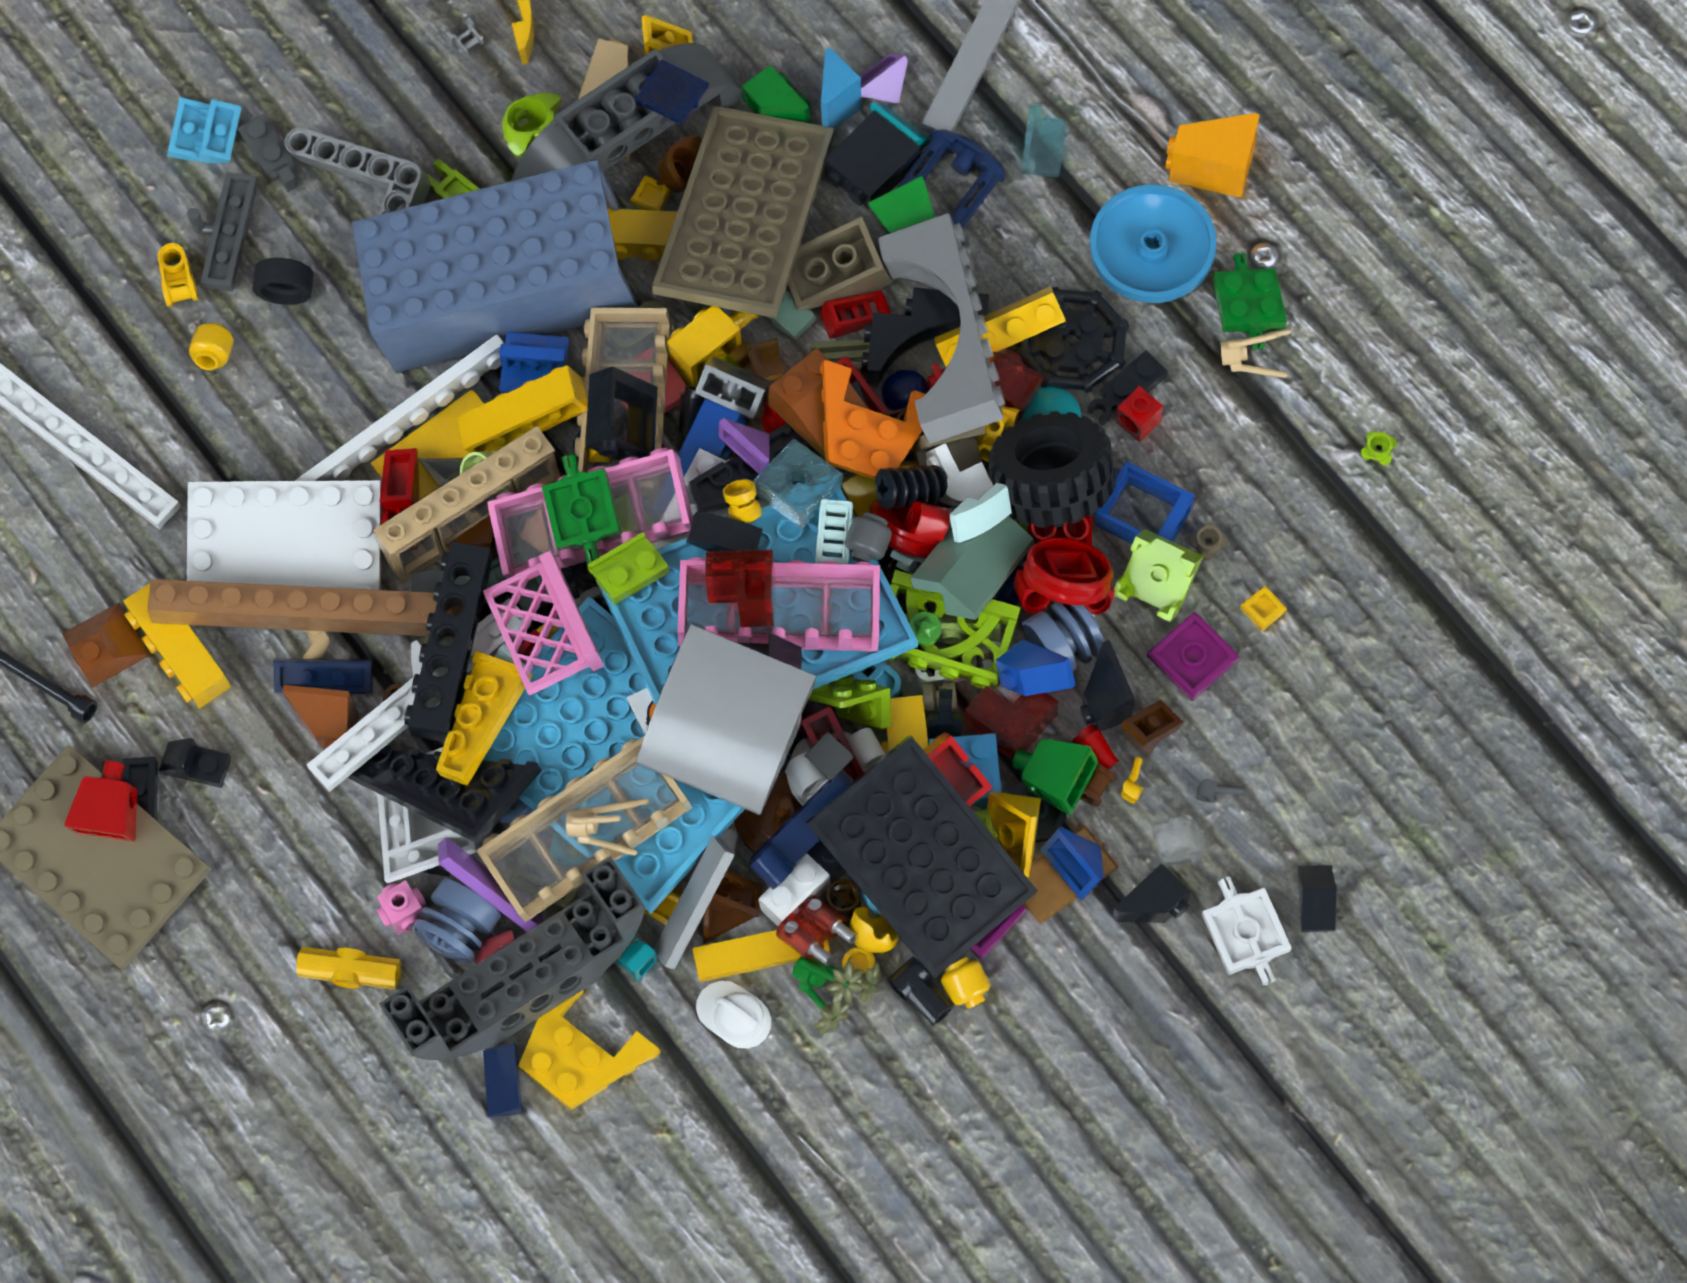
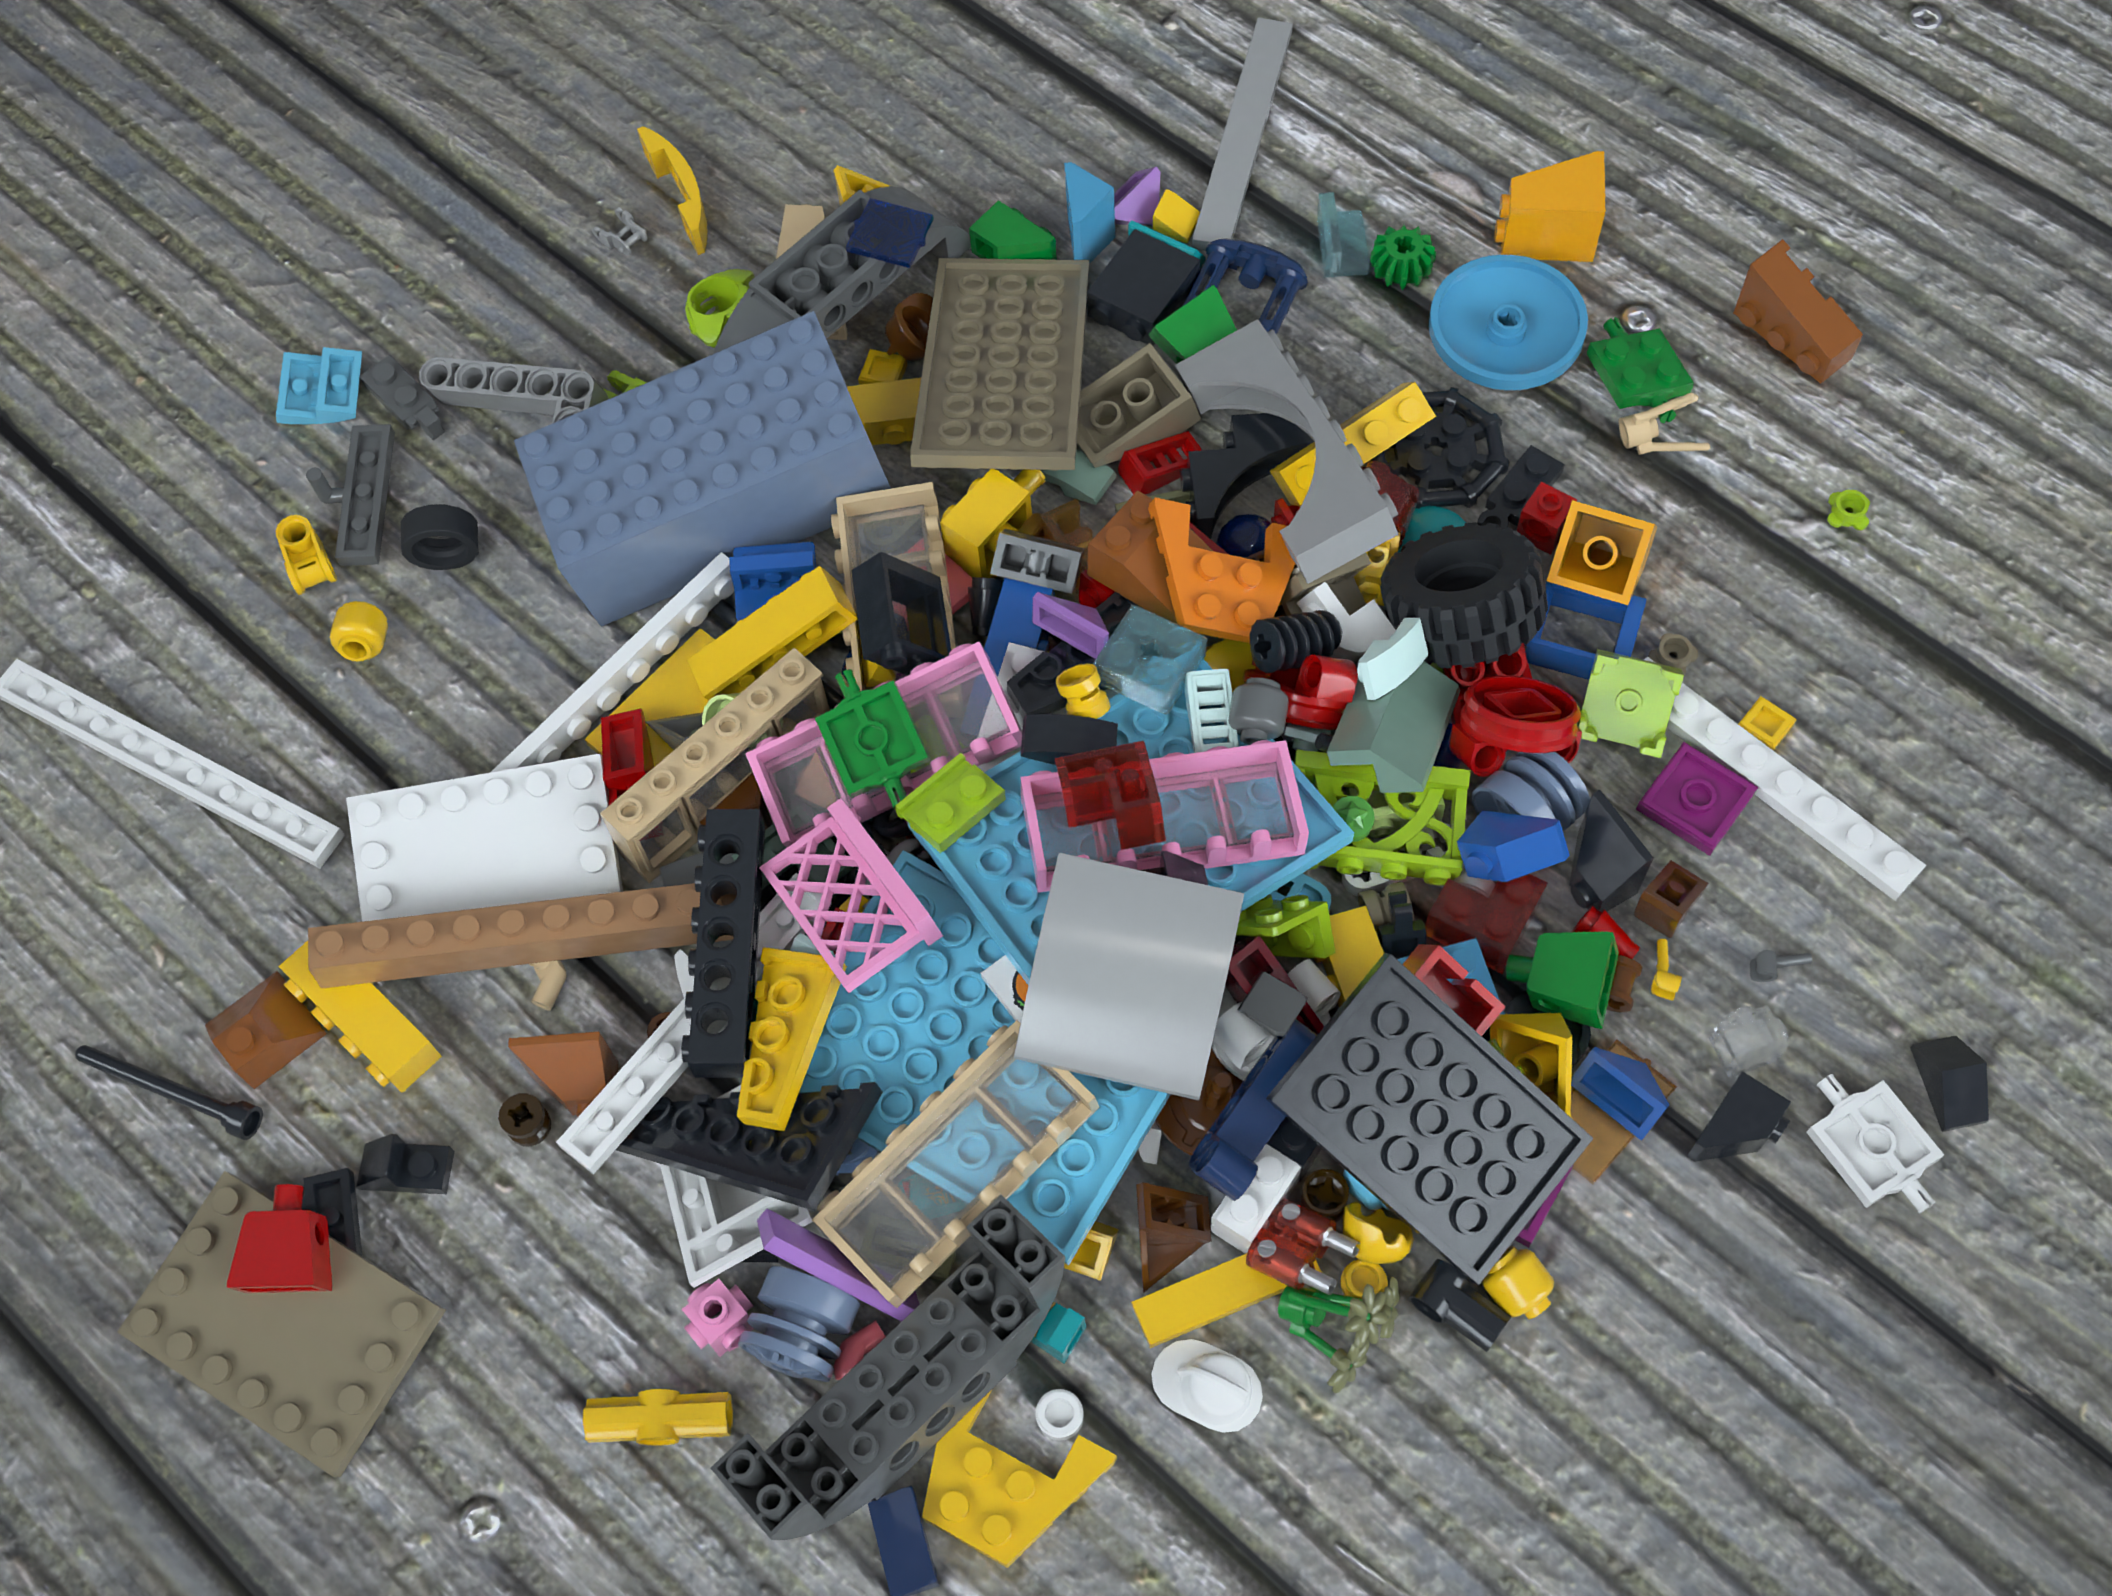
camera: 10 degrees left, 5 degrees down
dark blue tile [273,658,373,694] -> none
tan plant [566,798,649,856] -> none
light grey tile [653,836,735,969] -> none
none -> dark brown wheel [498,1093,551,1147]
none -> white tile [1035,1389,1084,1441]
none -> yellow slope [1153,189,1200,244]
none -> green gear [1370,223,1436,291]
none -> light orange slope [1546,500,1657,605]
none -> white plate [1644,656,1926,901]
none -> dark orange wedge [1733,239,1863,384]

